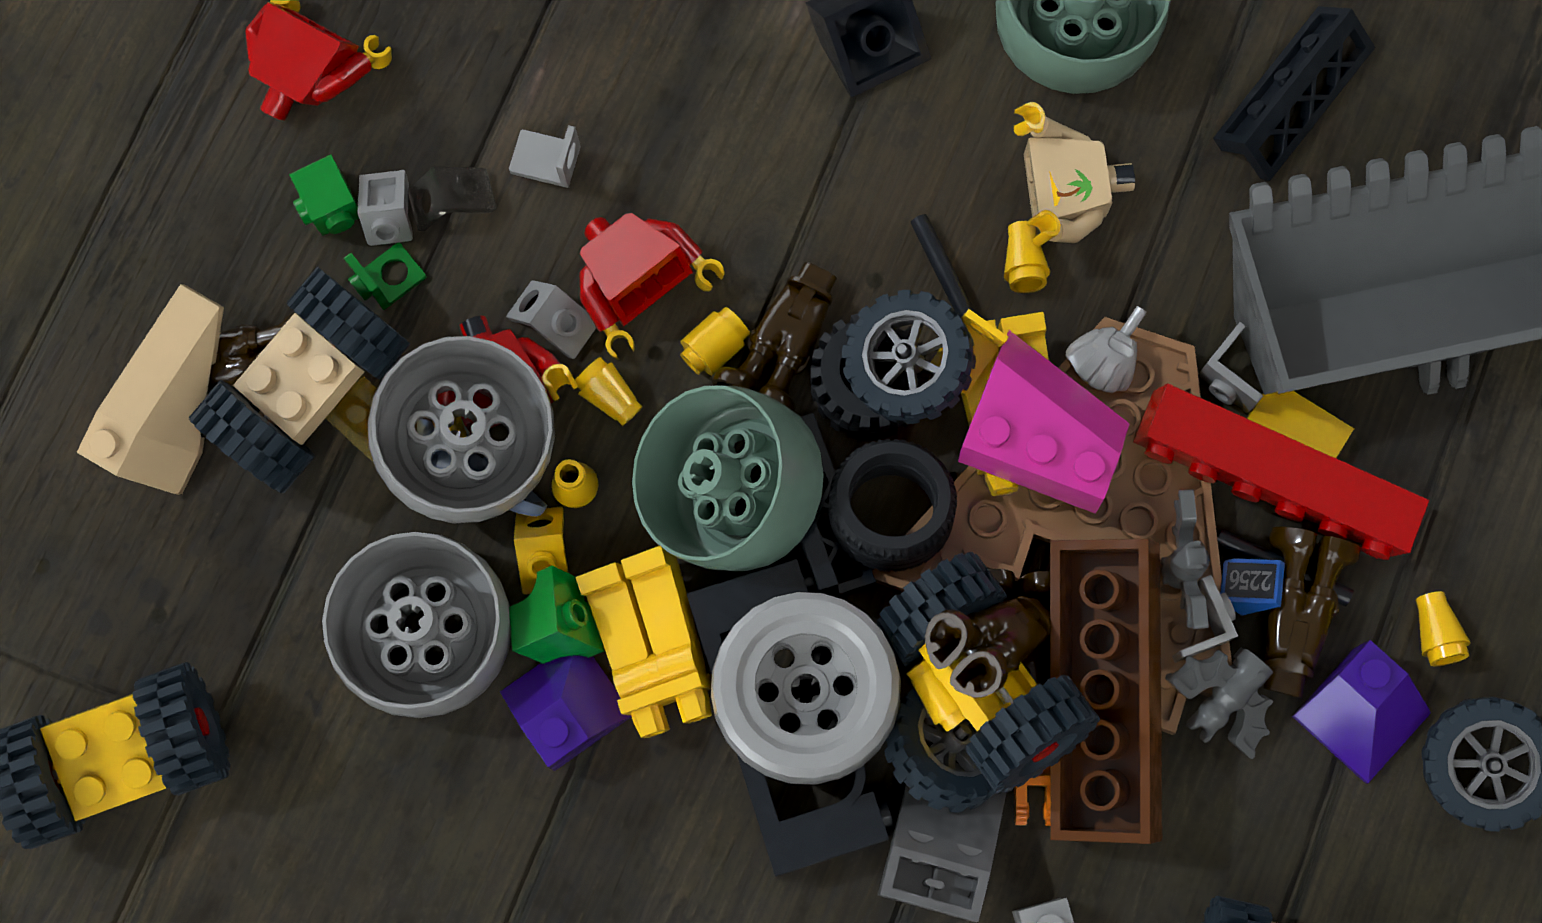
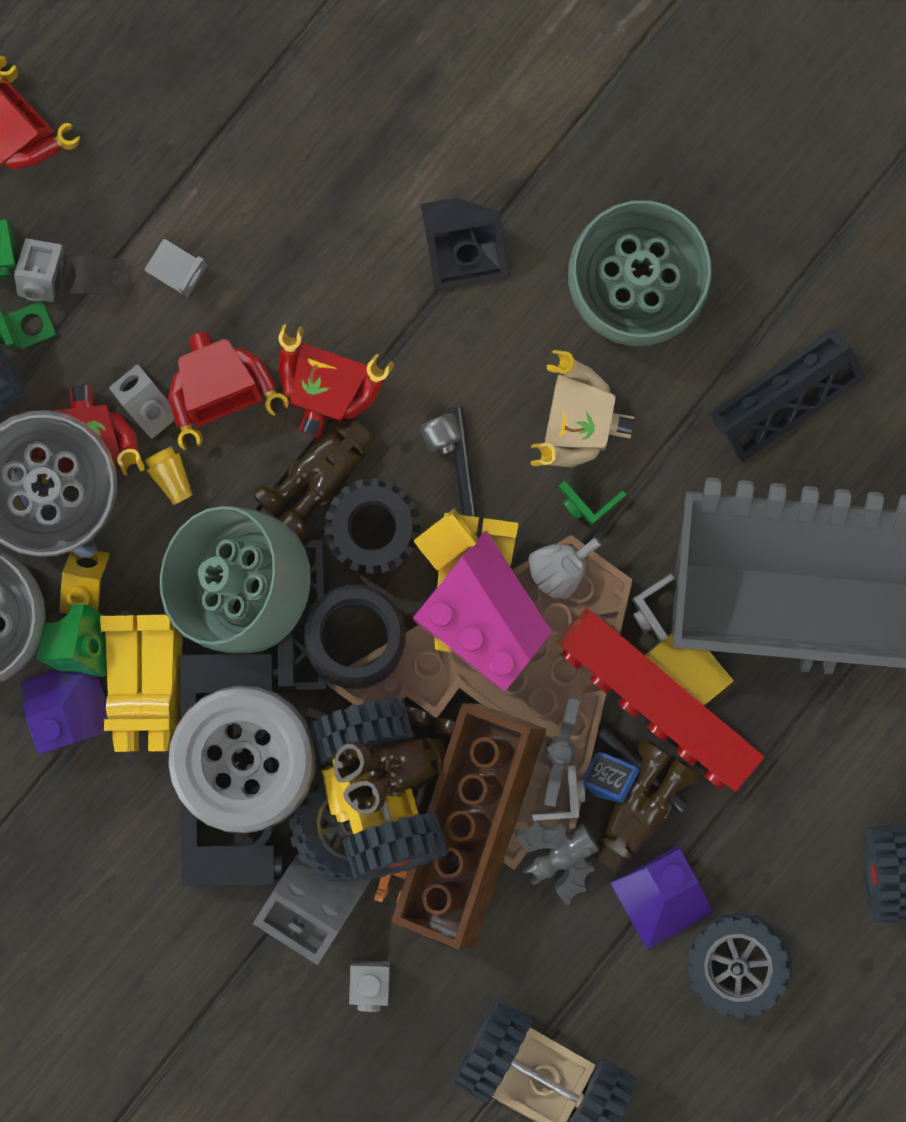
camera: 15 degrees right, 10 degrees up
yellow cone [551,459,598,508] -> none
yellow brick [680,307,750,375] -> none
black wheel [842,290,976,424] -> none
yellow cone [1004,221,1050,293] -> none
yellow cone [1416,591,1471,666] -> none
none -> red torso [278,324,394,439]
none -> flat silver piece [420,413,462,454]
none -> green bracket [557,480,627,526]

